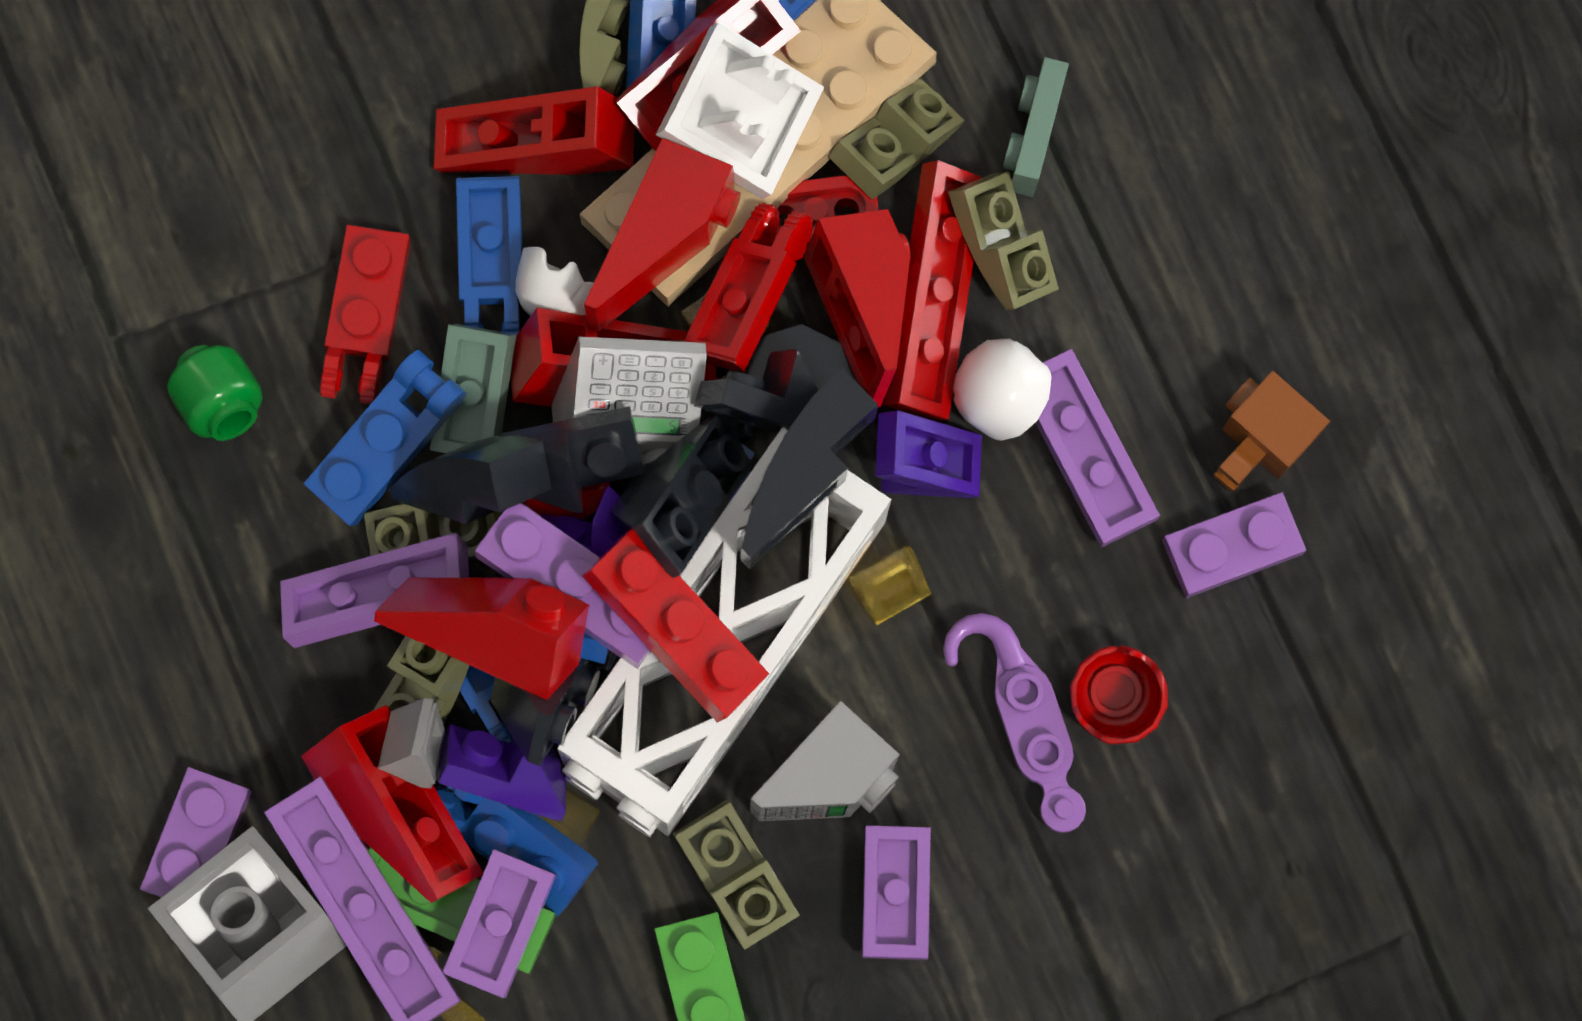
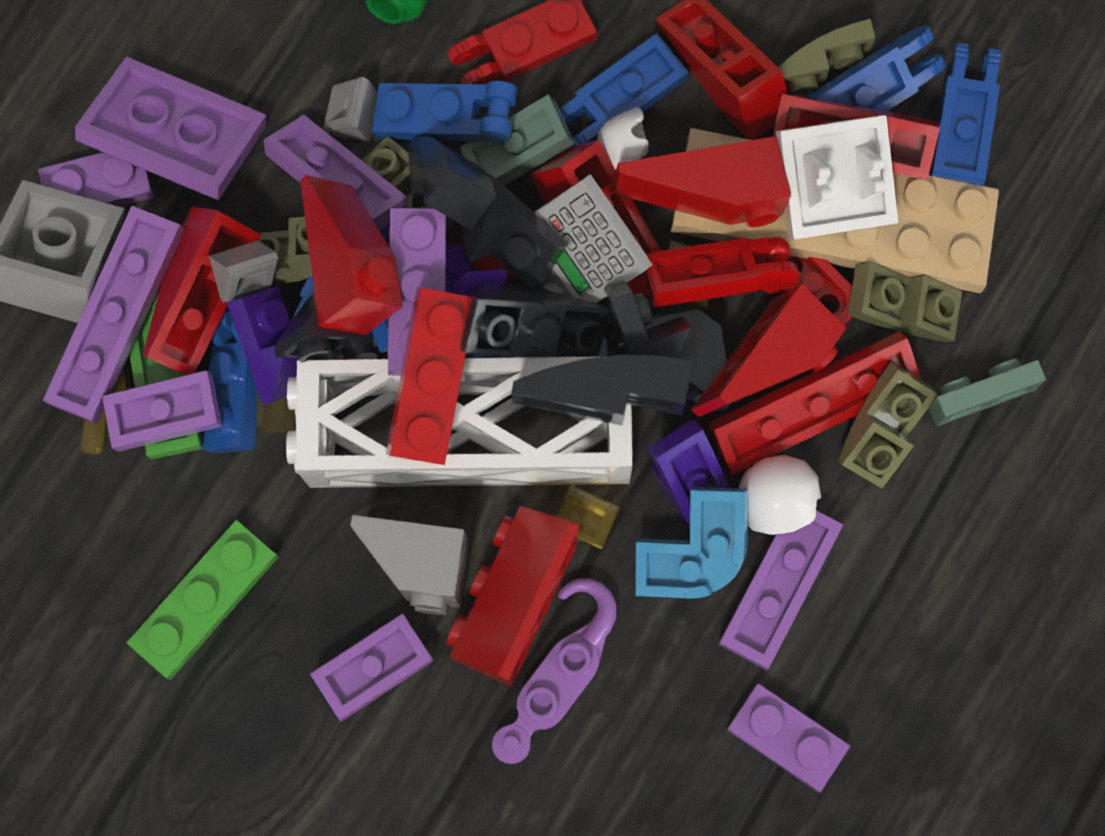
camera: 65 degrees right, 0 degrees up
olive slope [672,800,800,950] -> none
red hair [1070,645,1168,744] -> none
dark orange brick [1213,371,1330,493] -> none
none -> medium lavender plate [75,57,266,200]
none -> light grey slope [323,77,378,143]
none -> red slope [446,506,580,687]
none -> dark azure plate [636,487,748,599]

